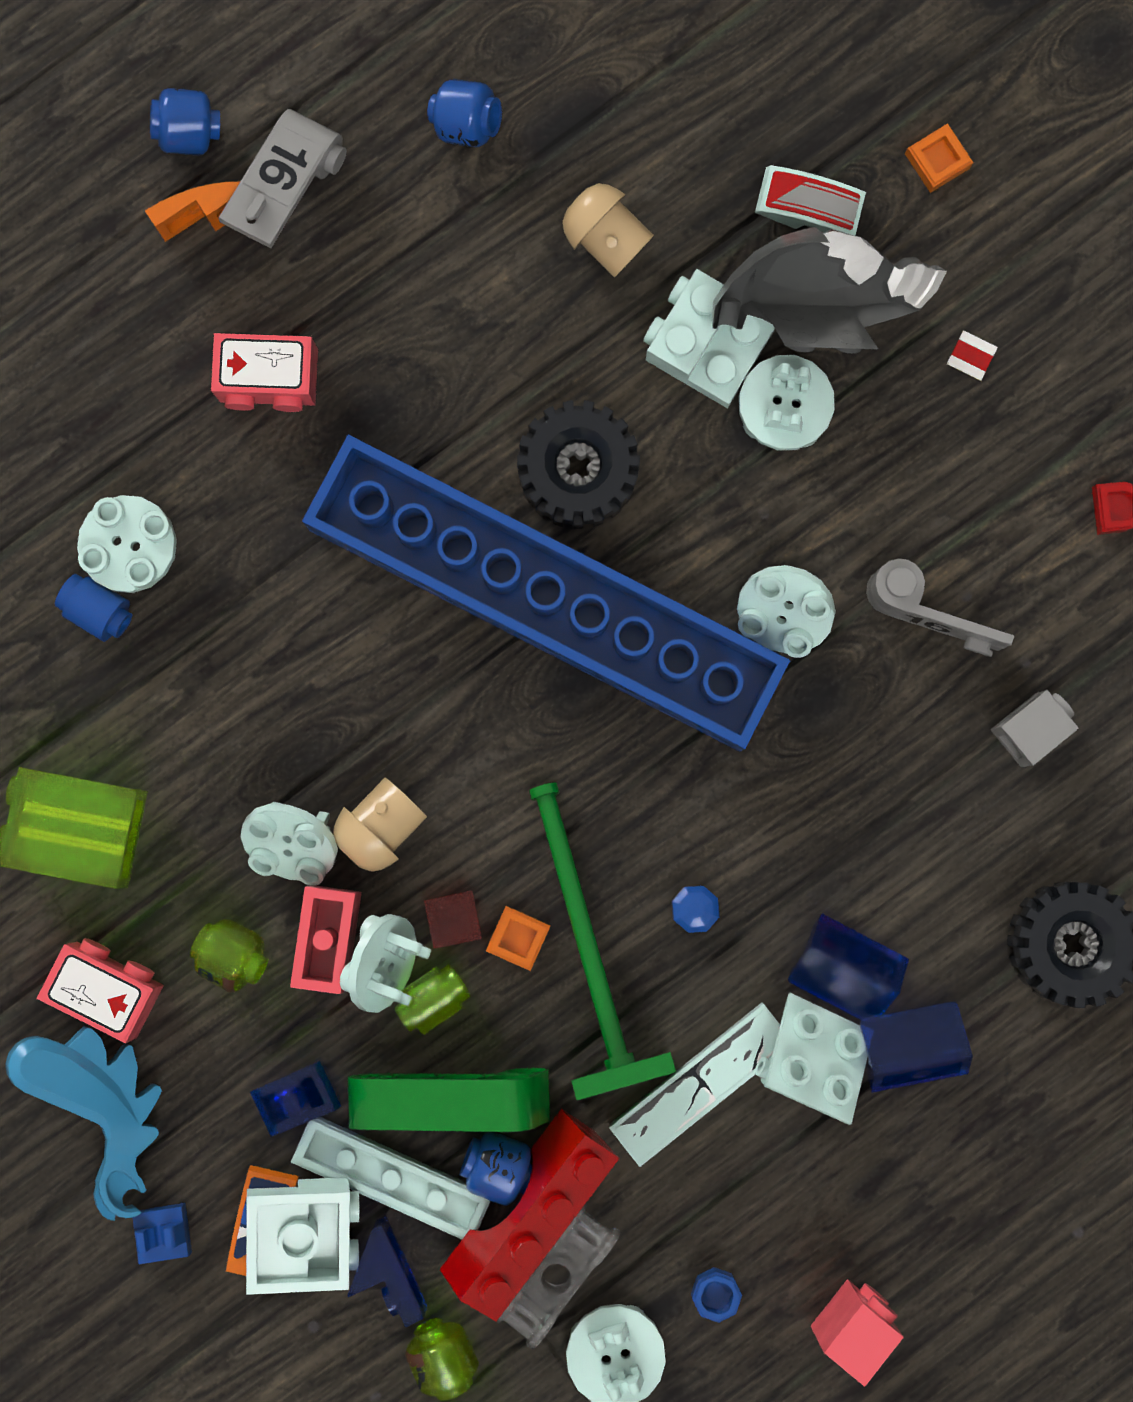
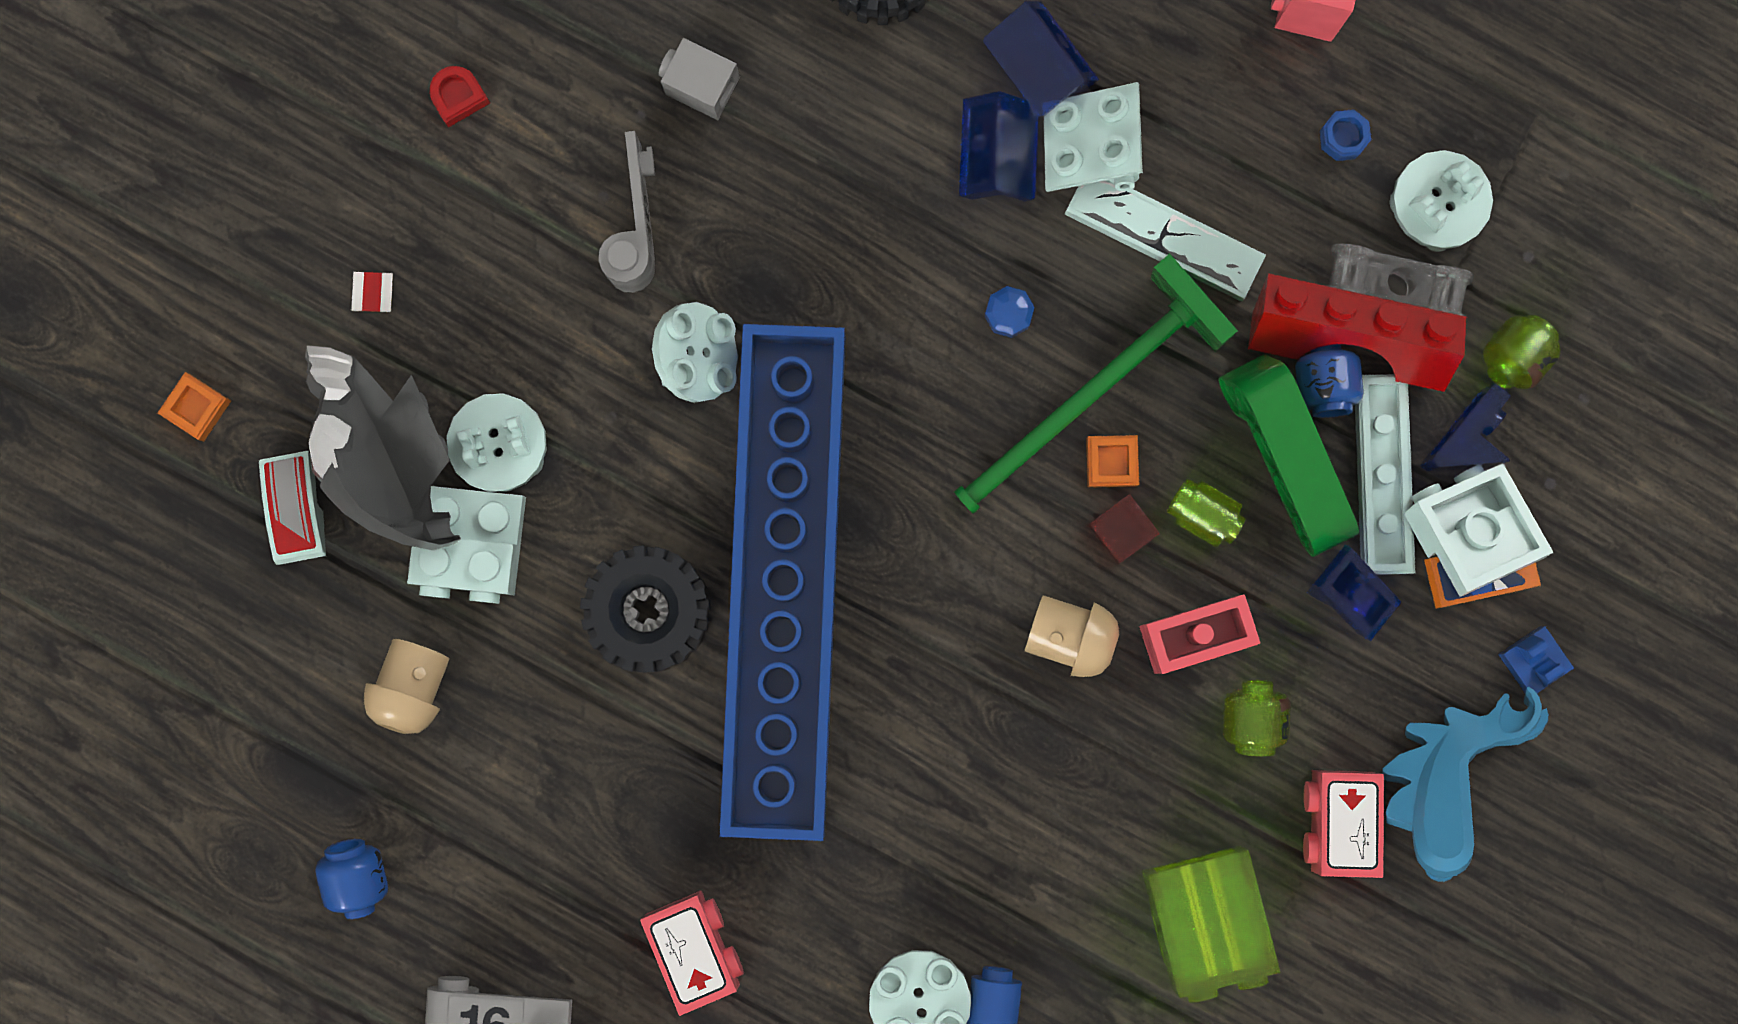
camera: 110 degrees left, 0 degrees up
light aqua plate [240,802,338,886] -> none
light aqua plate [340,914,432,1013] -> none

